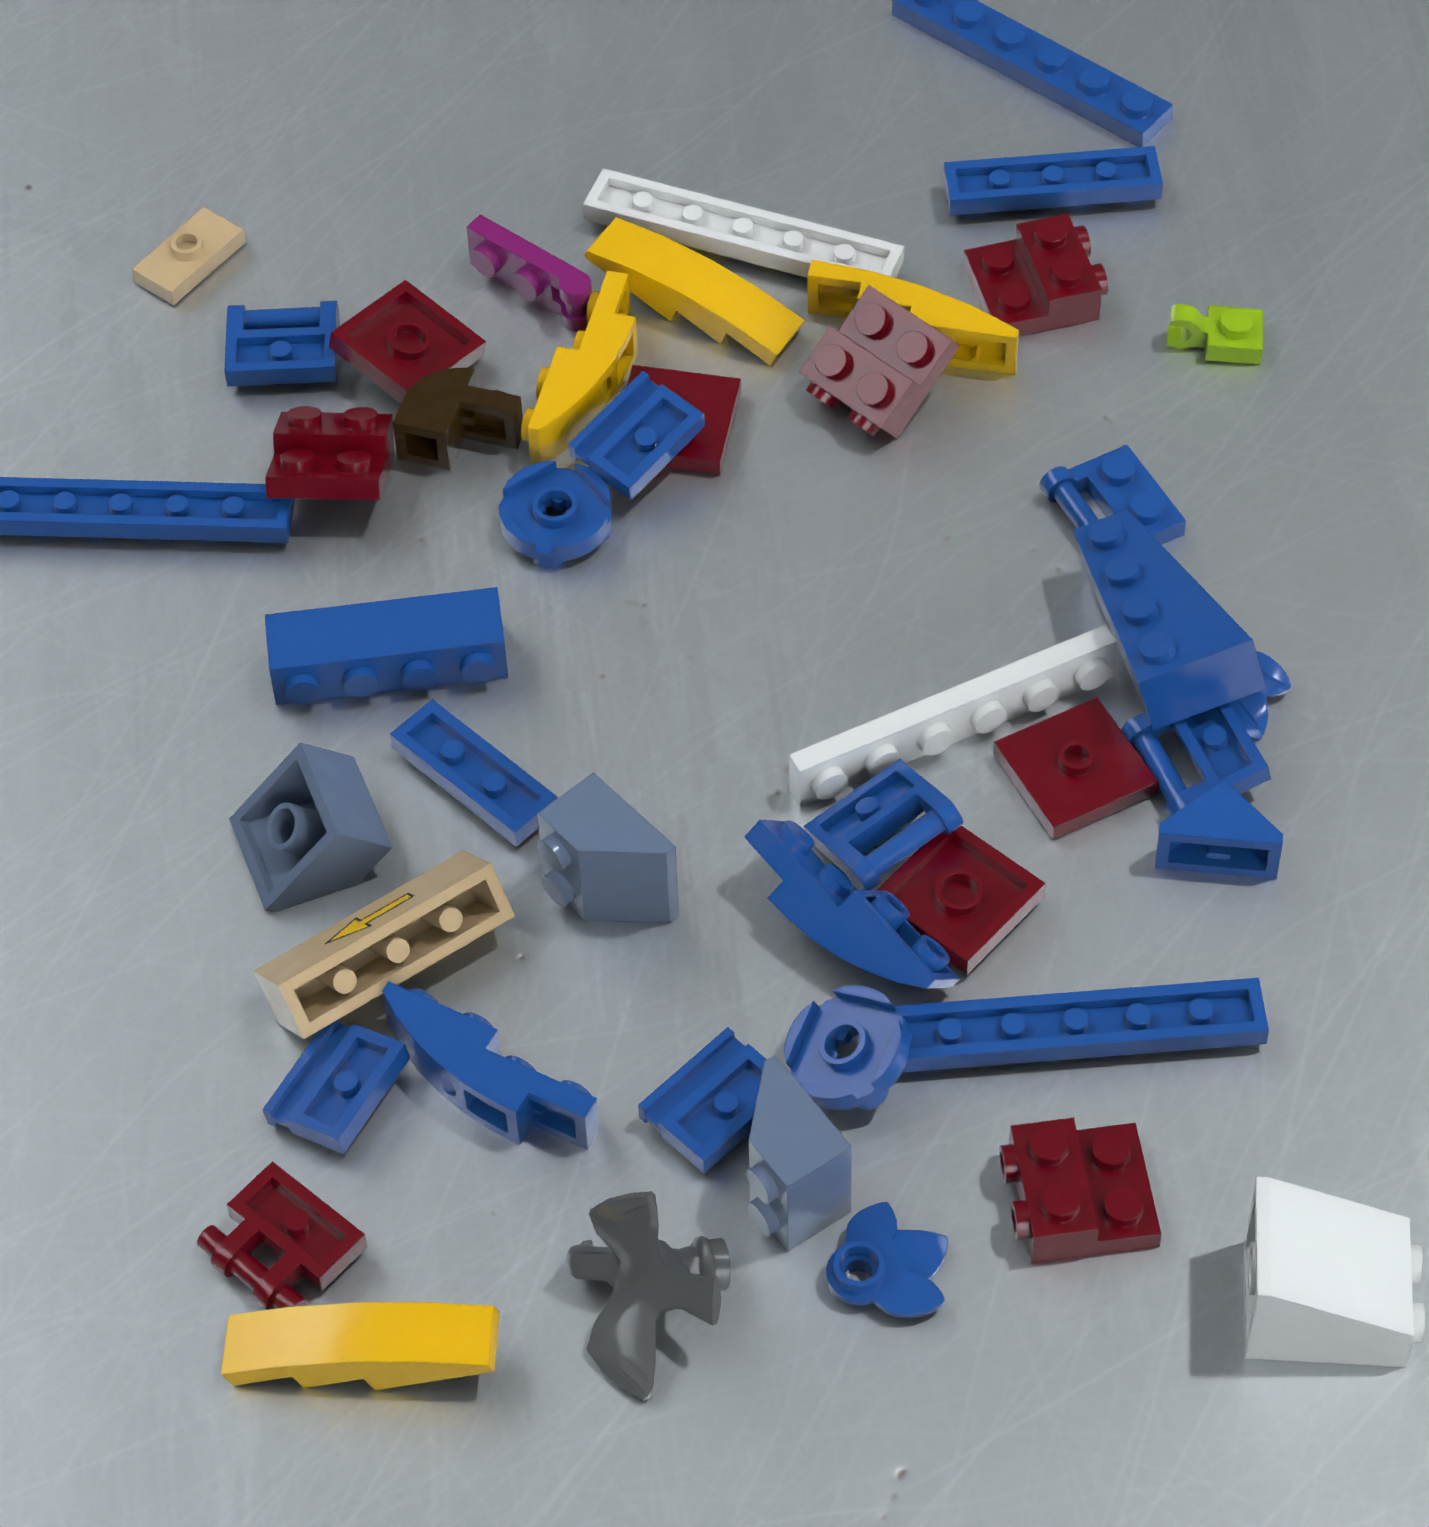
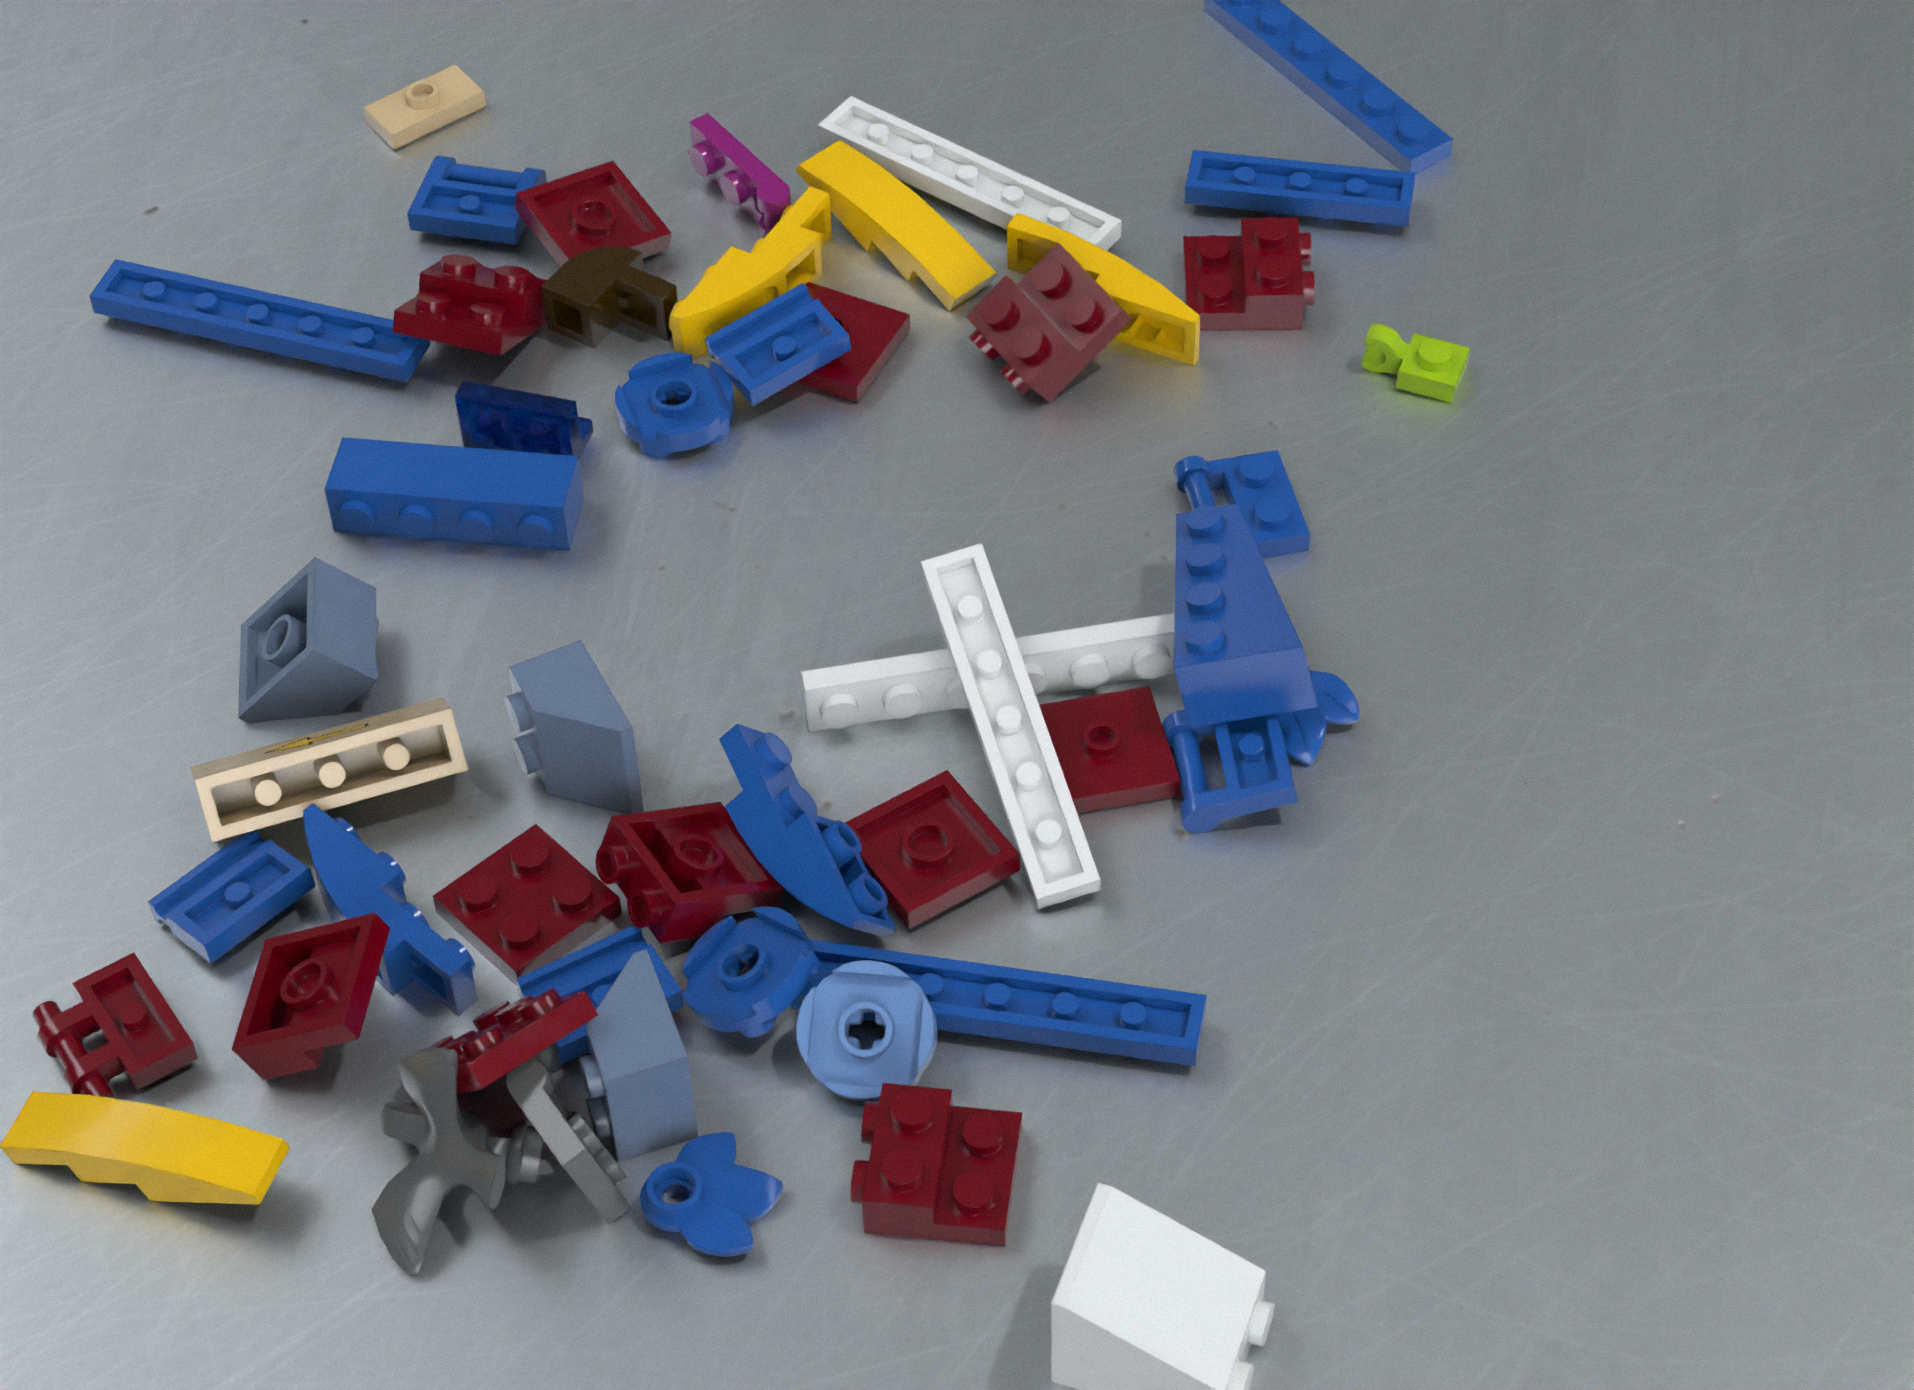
camera: 15 degrees right, 5 degrees down
blue plate [390,699,558,847] -> none
blue plate [803,759,963,890] -> none
blue slope [1155,780,1283,879] -> none
none -> dark red plate [231,912,390,1080]
none -> dark red plate [428,988,598,1094]
none -> dark red plate [433,824,622,986]
none -> clear blue bracket [454,380,593,460]
none -> dark grey plate [506,1059,632,1224]
none -> dark red plate [595,802,785,944]
none -> medium blue plate [796,960,937,1102]
none -> white plate [921,543,1101,909]

